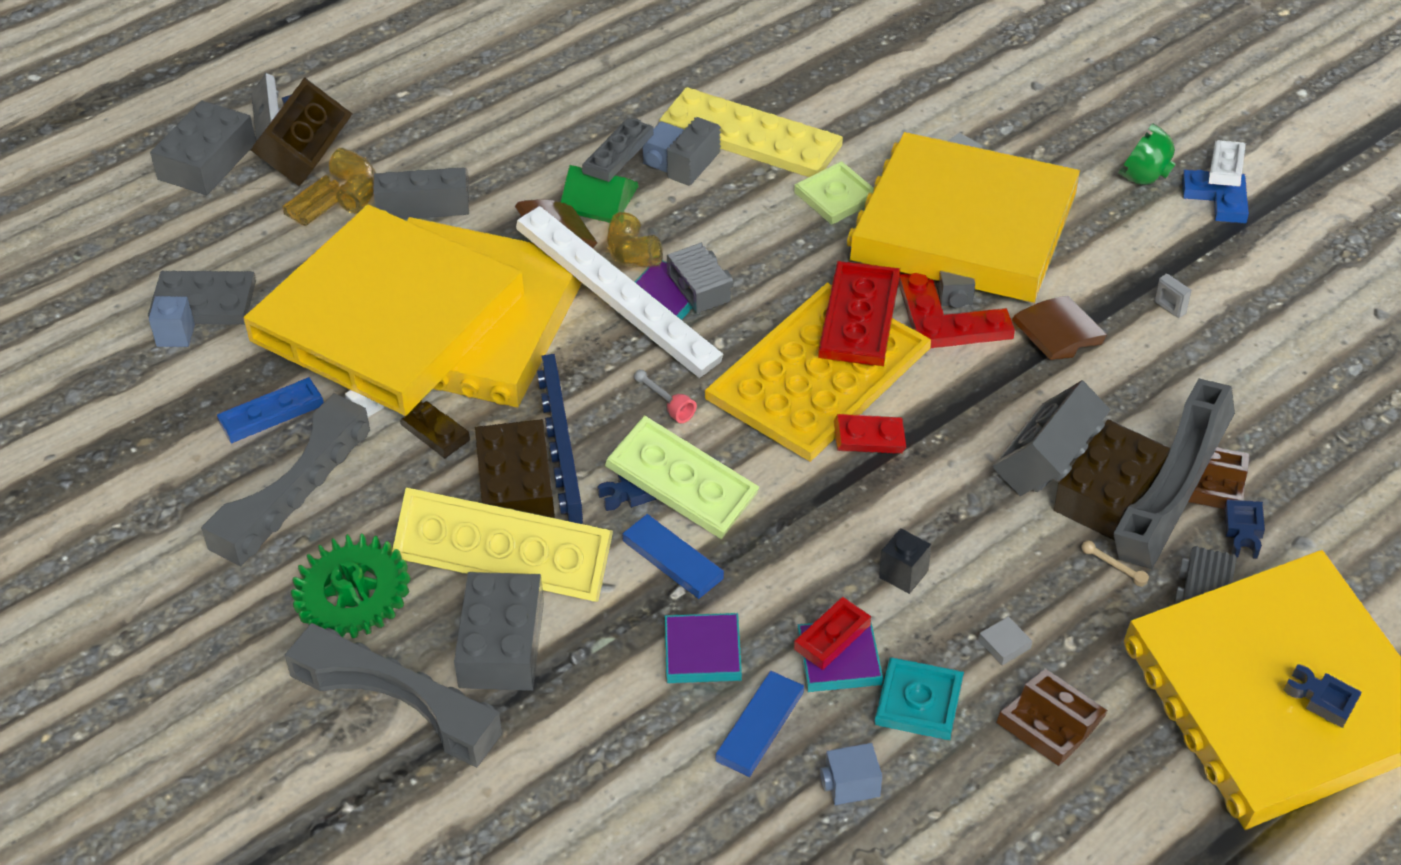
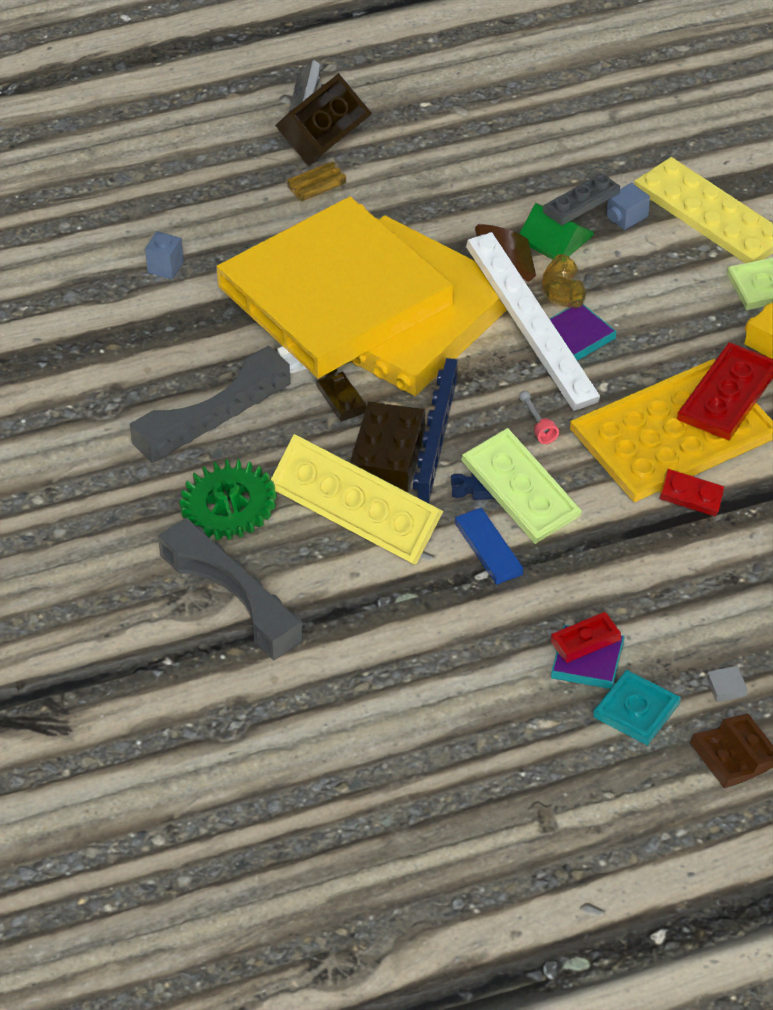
camera: 20 degrees right, 0 degrees up
dark grey plate [148,271,256,324] -> none
dark grey brick [150,100,256,195] -> none
blue tile [217,377,324,444] -> none
clear yellow cylinder [329,148,376,214] -> none
dark grey slope [373,167,469,219] -> none
dark grey brick [454,572,544,691] -> none
dark purple tile [665,613,742,683] -> none
dark grey brick [667,117,721,186] -> none
brick [667,242,733,314] -> none
blue tile [716,671,804,777] -> none
sand blue brick [820,743,882,805] -> none
black brick [879,528,932,594] -> none

